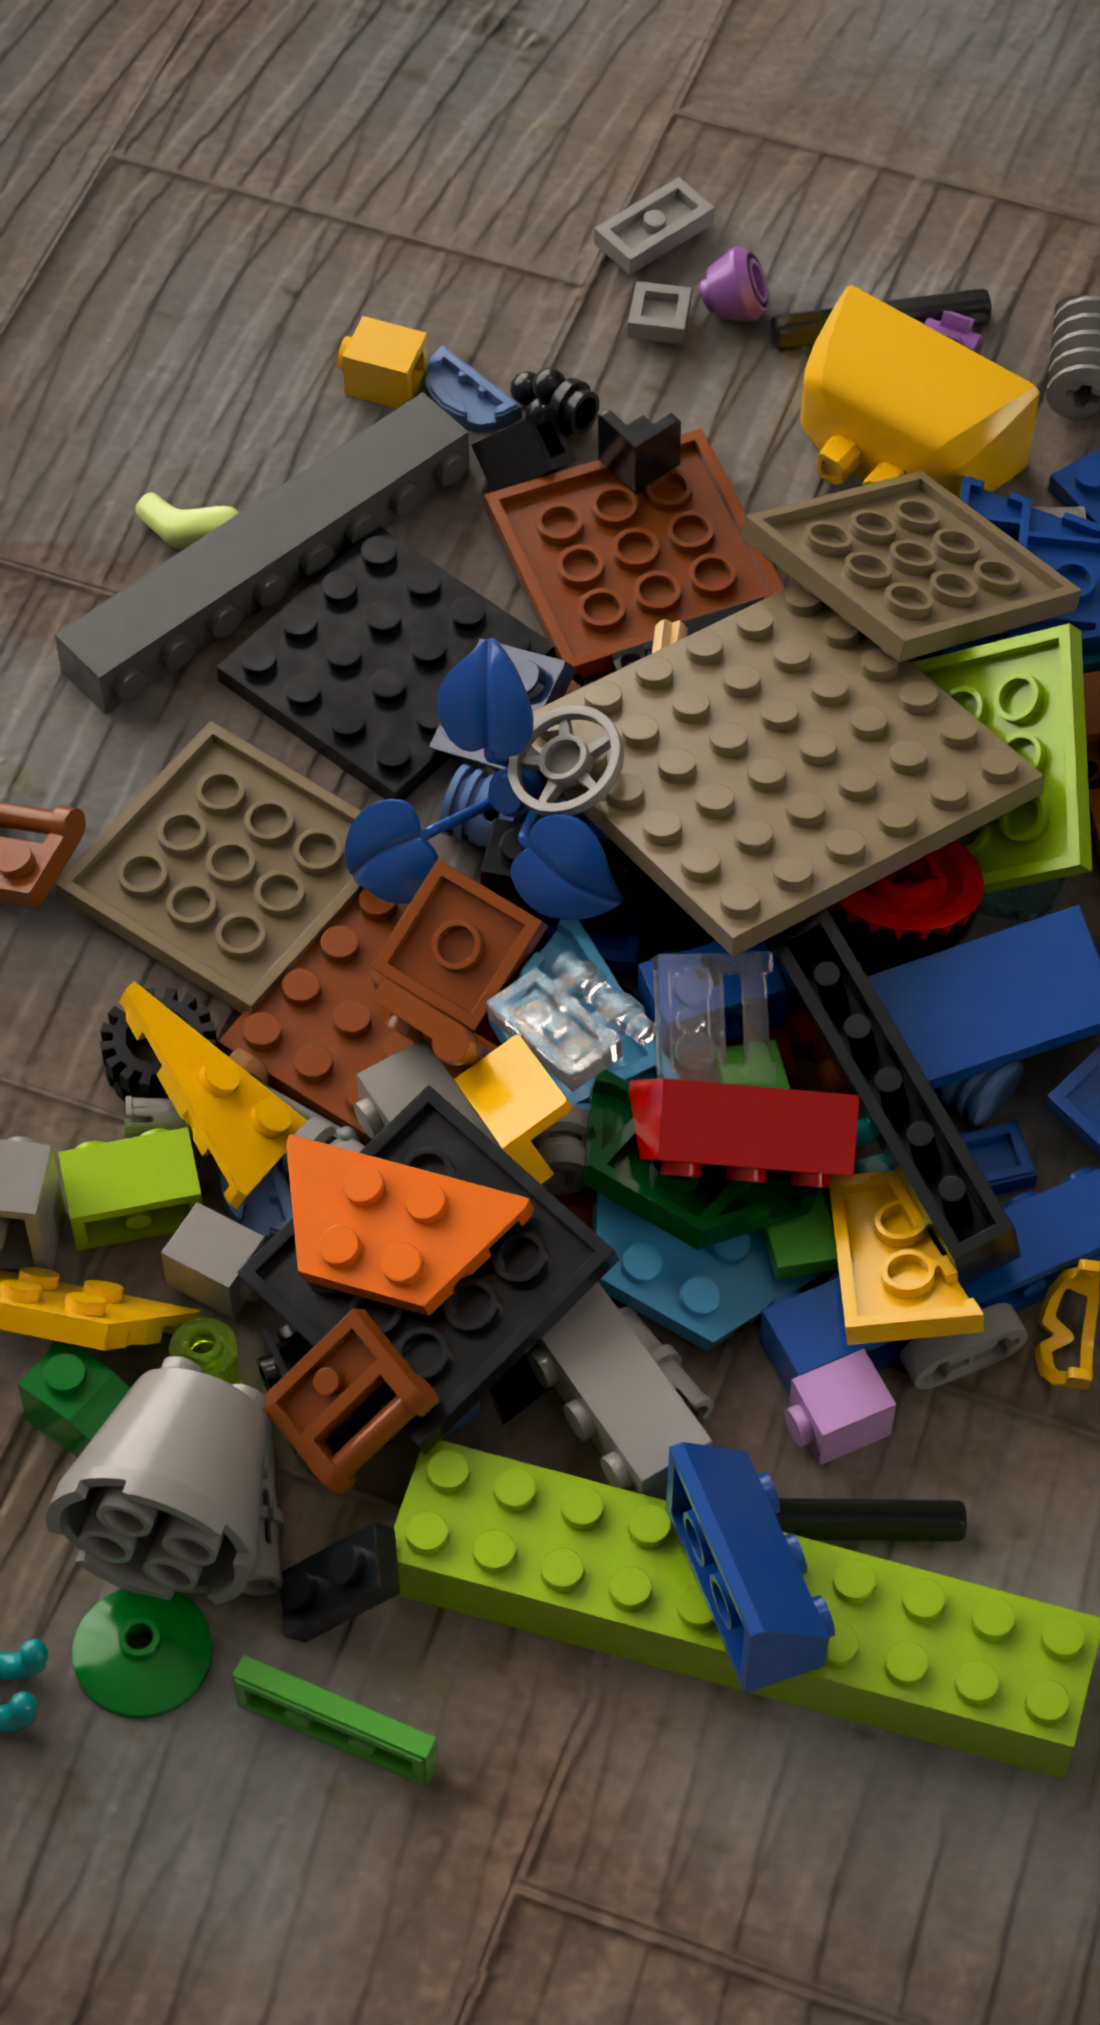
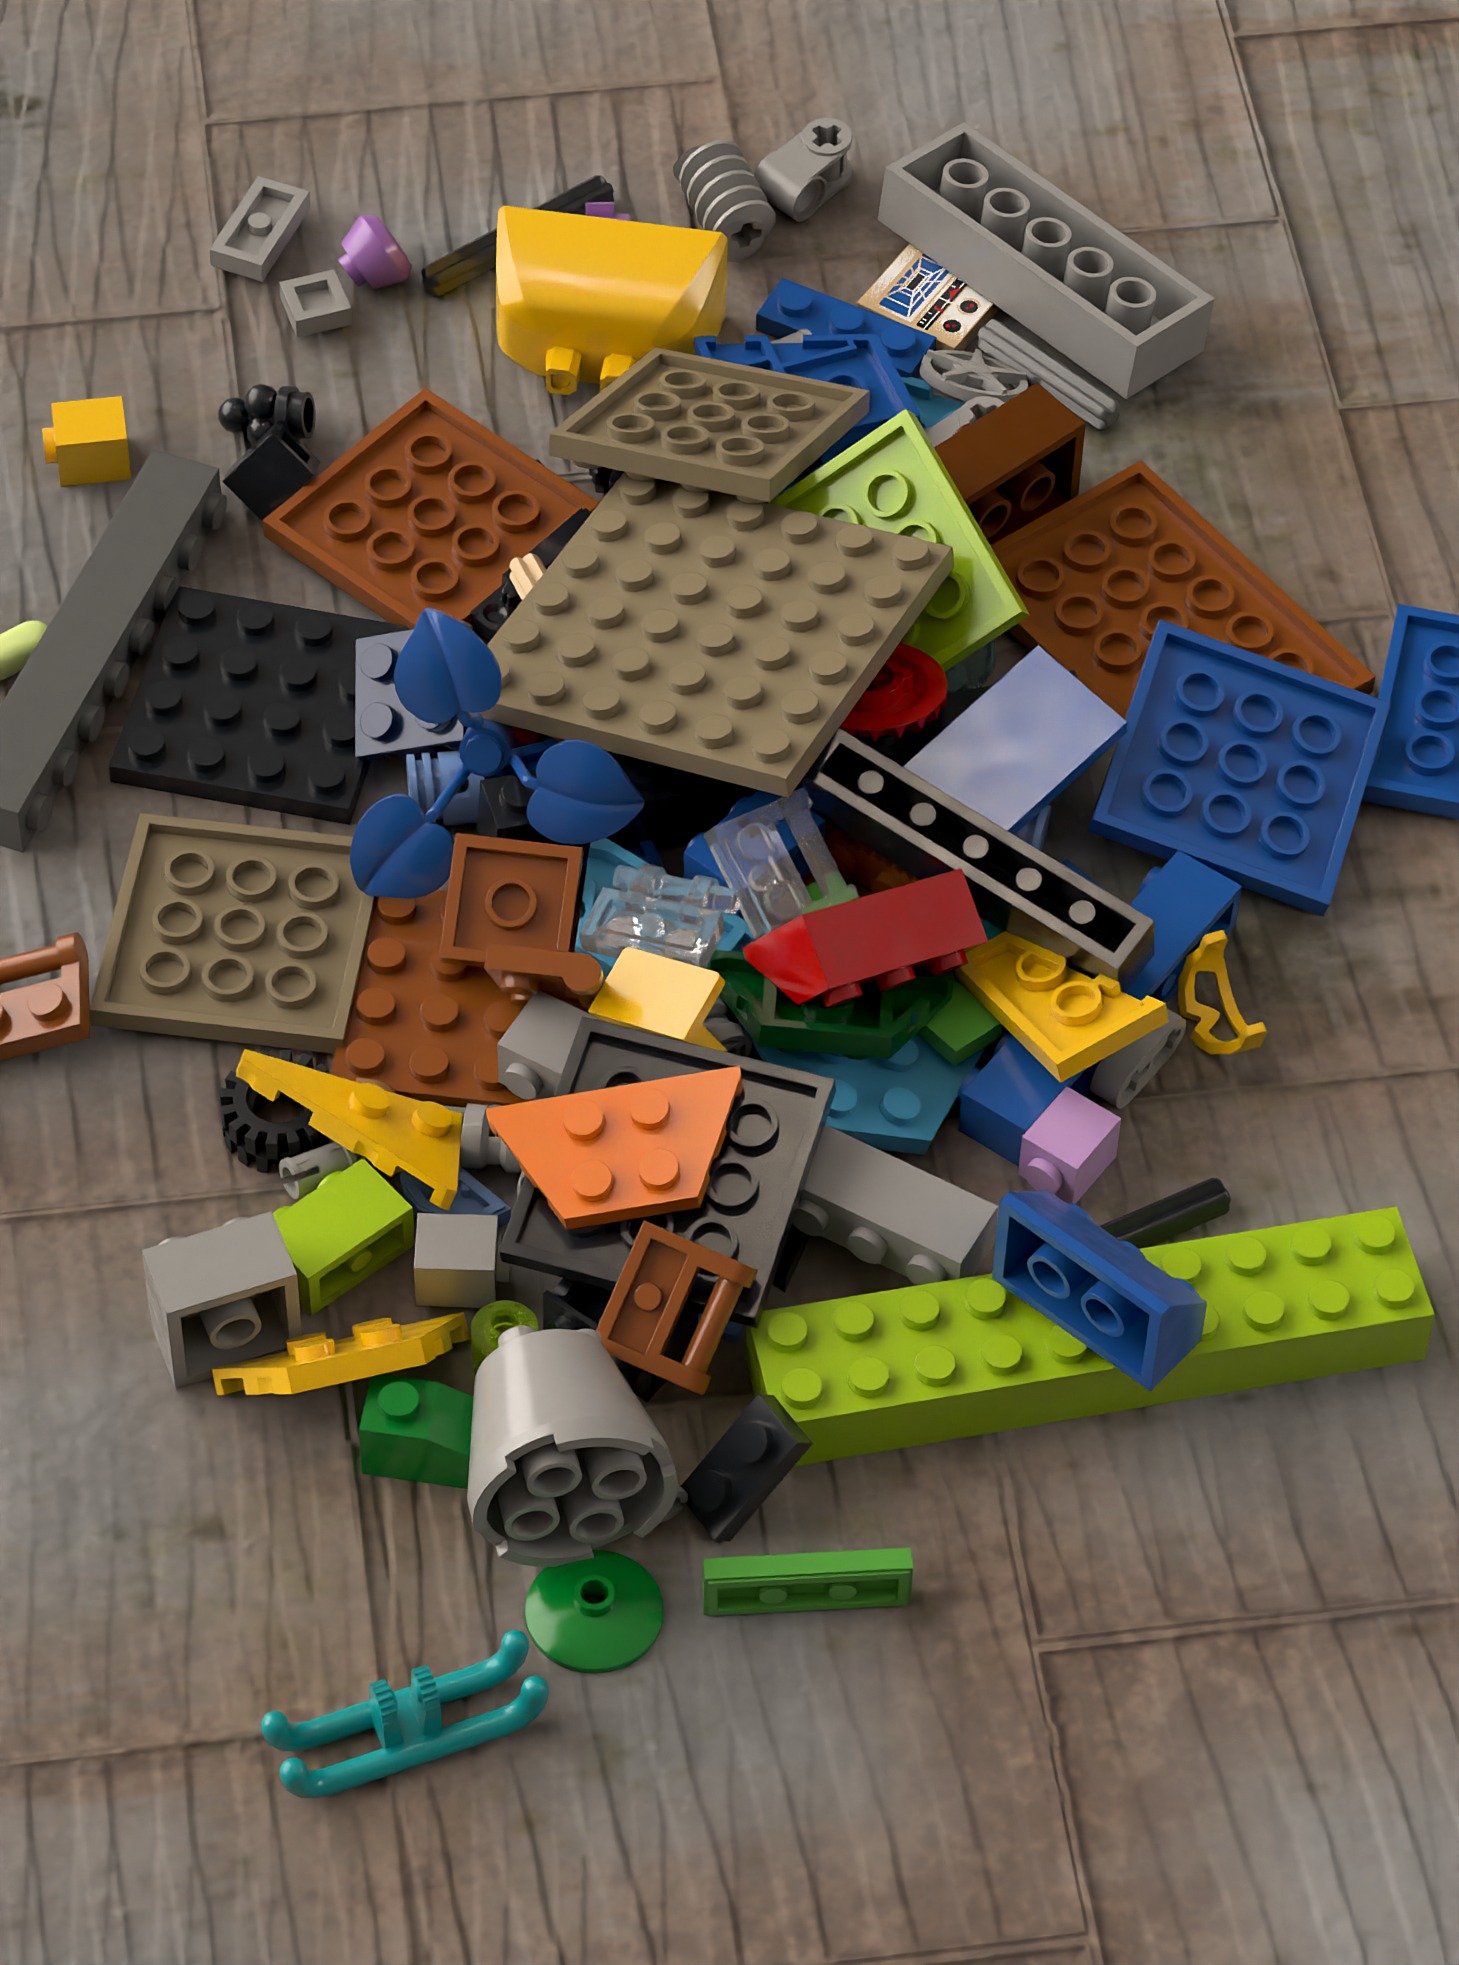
camera: 30 degrees left, 5 degrees down
medium blue tile [425,345,522,432] -> none
light grey wheel [508,705,624,817] -> none
black panel [598,409,681,493] -> none

